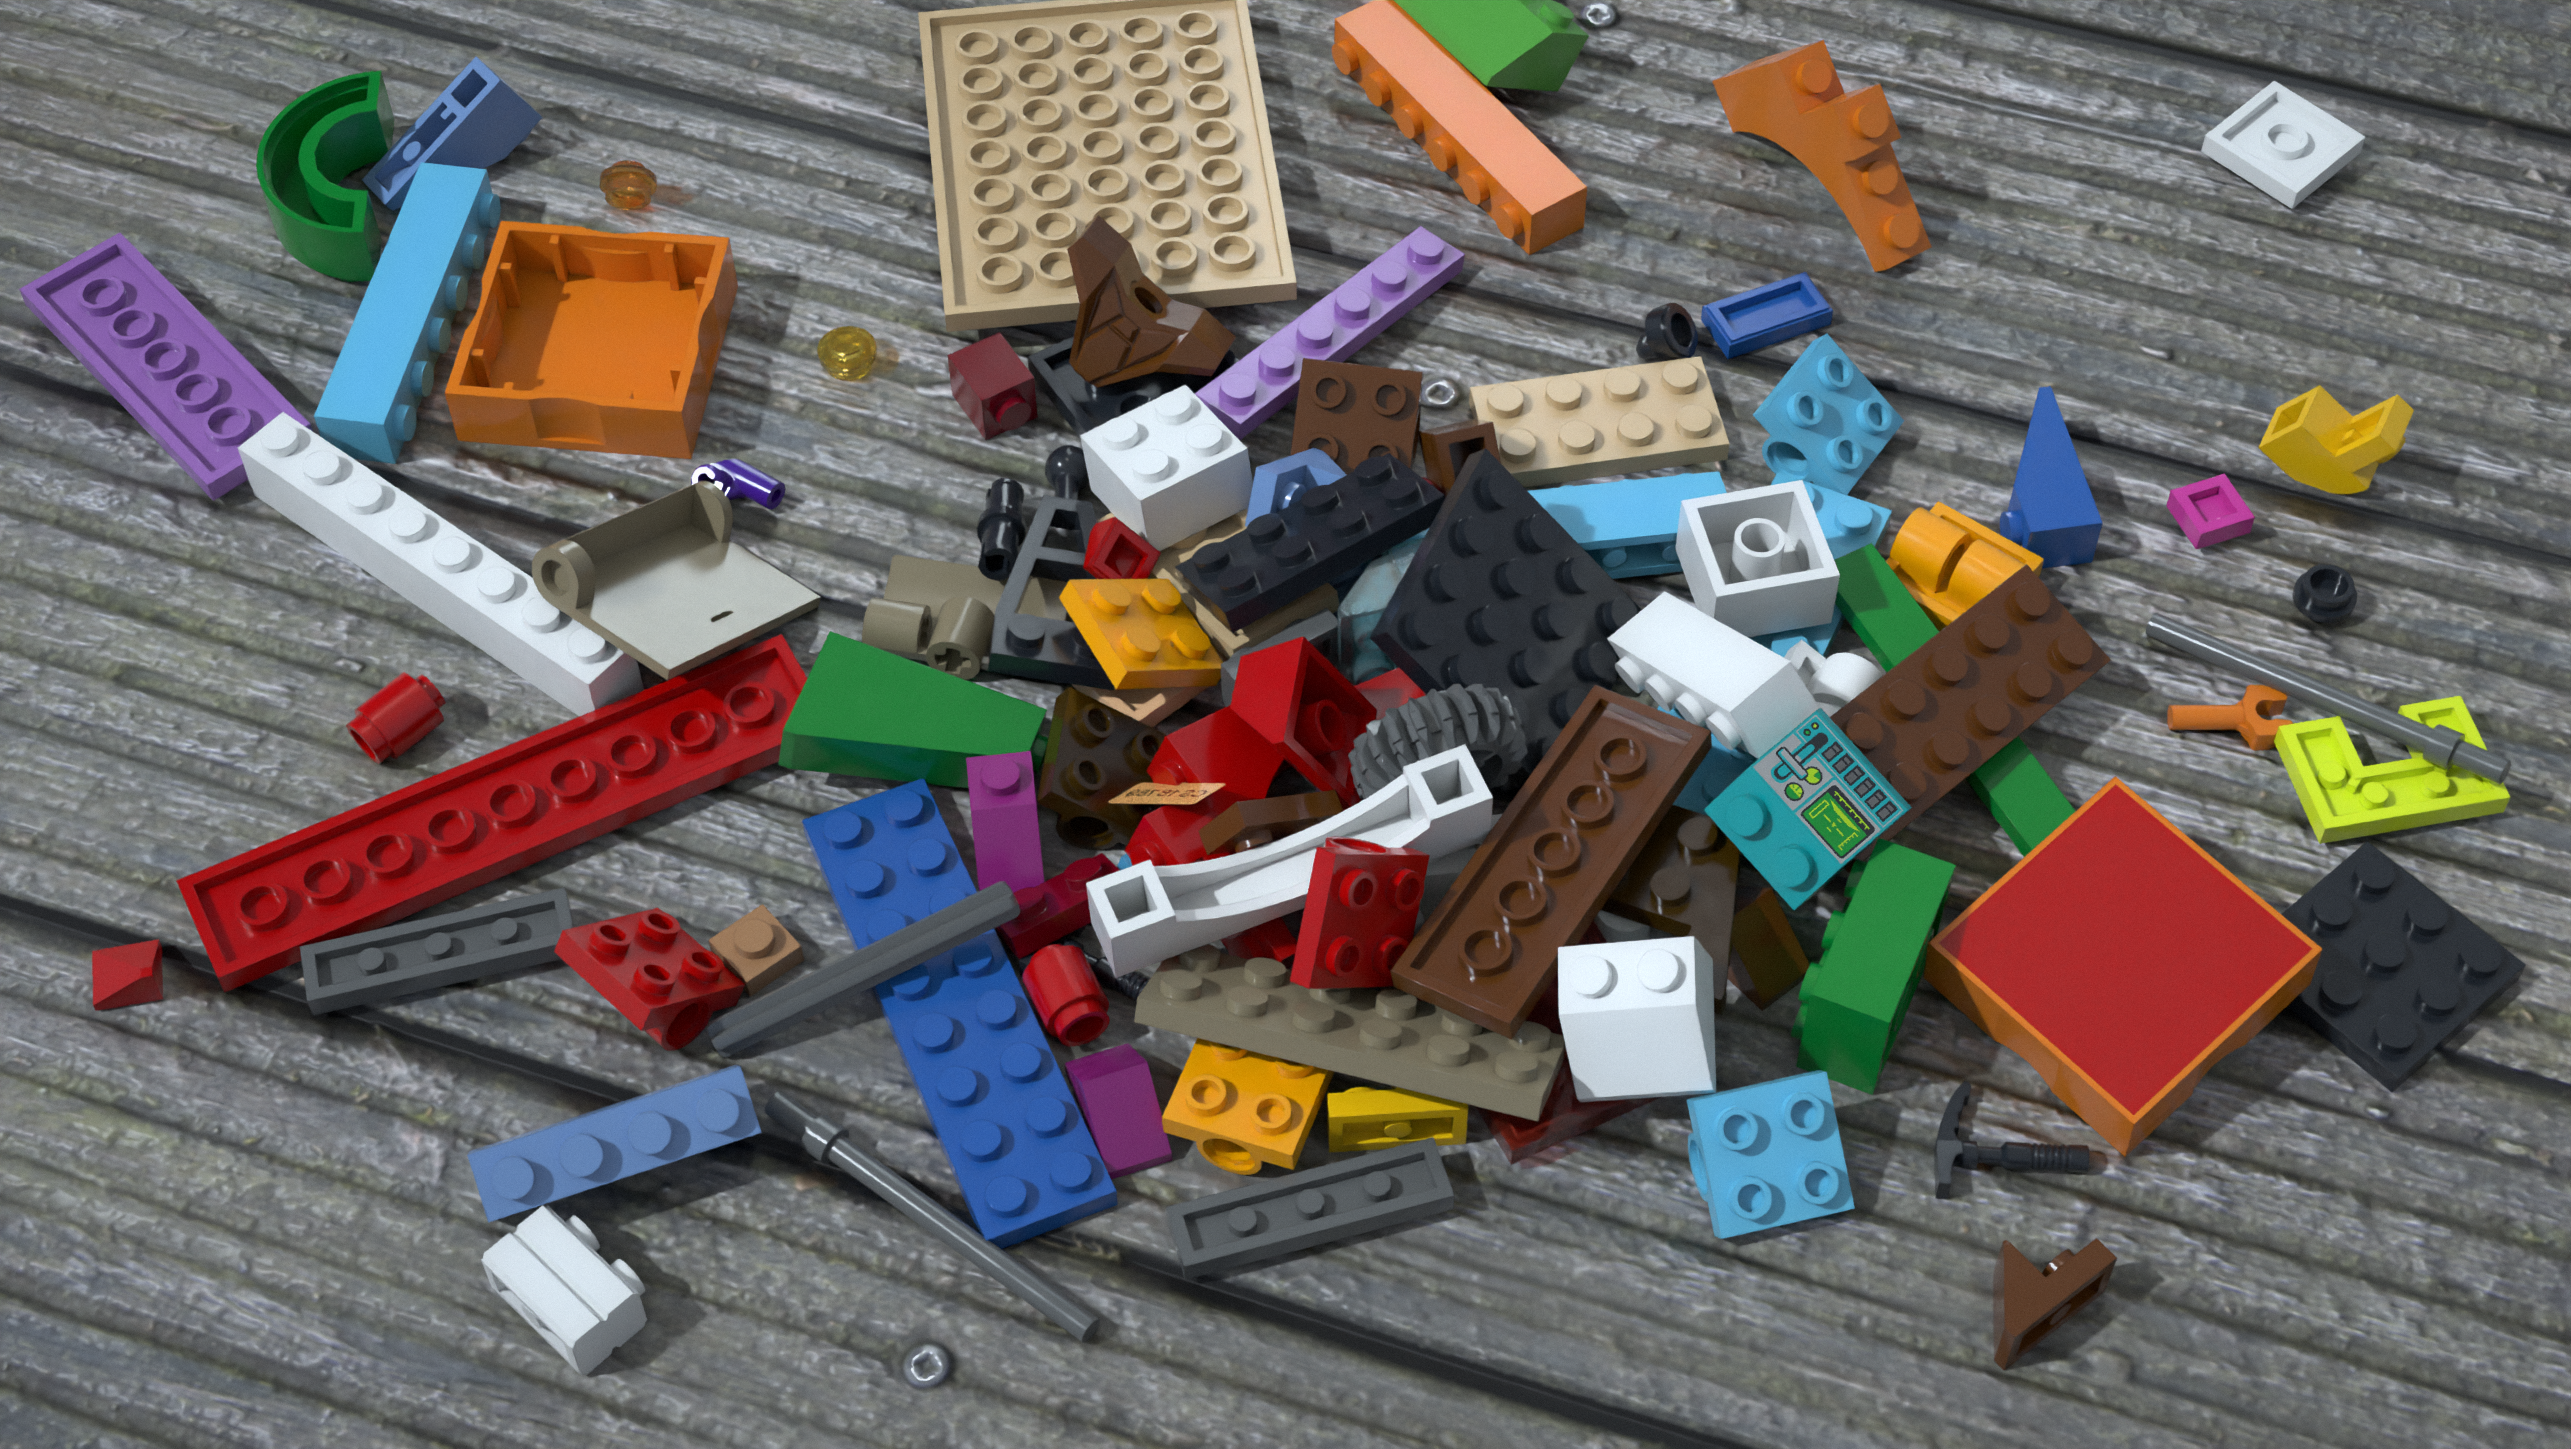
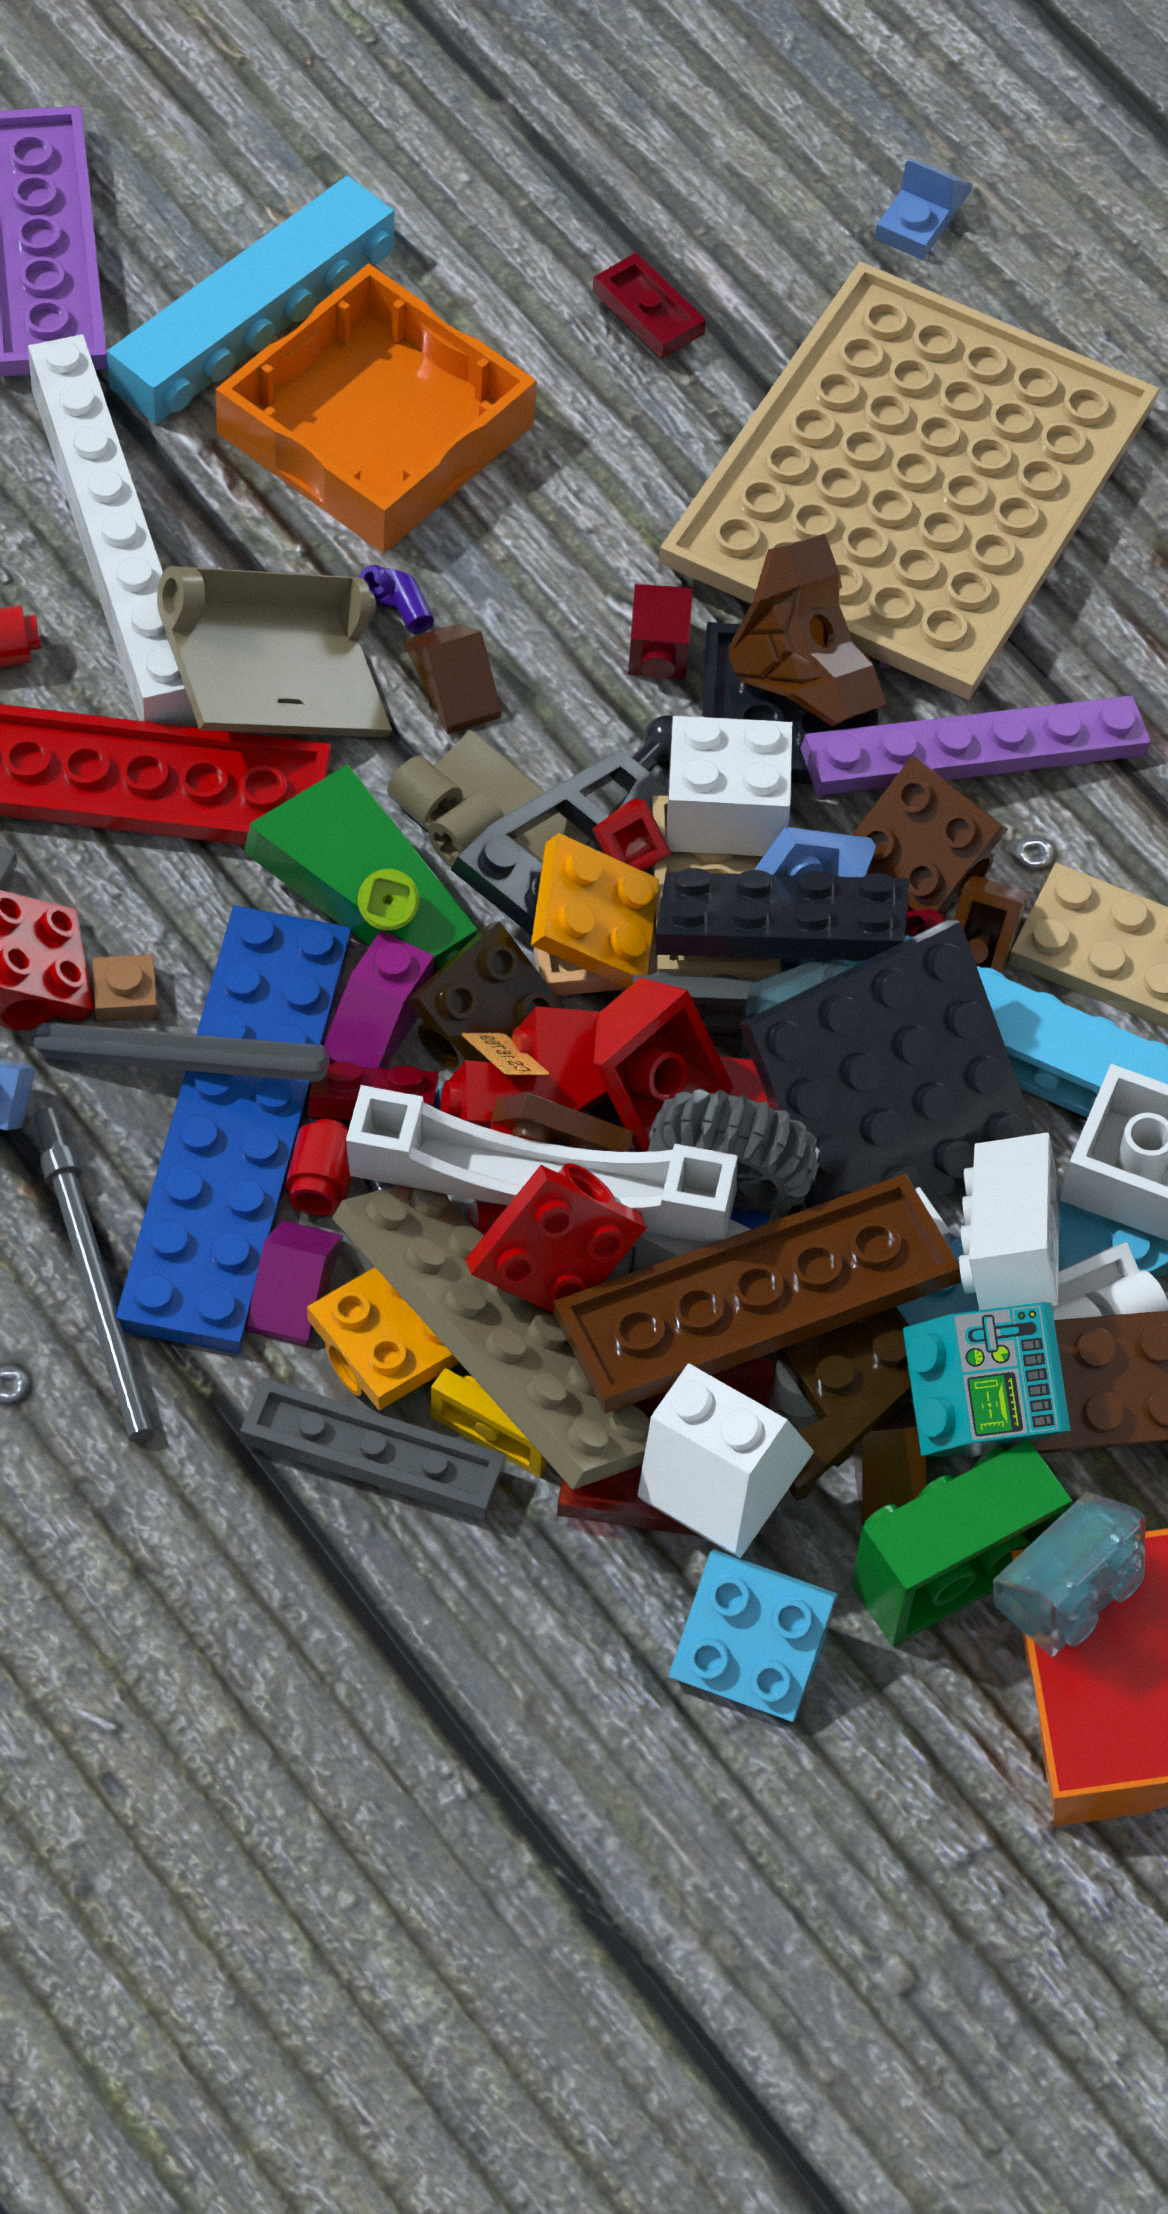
camera: 30 degrees right, 5 degrees up
green brick [256,70,395,282] -> none
medium blue slope [362,56,543,211] -> none
clear orange plate [599,160,657,210] -> none
clear yellow plate [817,326,877,381] -> none
black pin [977,478,1026,581] -> none
black piece [1934,1081,2090,1199] -> none
reddish brown slope [1993,1238,2117,1371] -> none
none -> lime tile [357,869,419,931]
none -> reddish brown slope [404,623,501,734]
none -> dark red plate [592,252,706,359]
none -> clear light blue slope [993,1492,1146,1658]

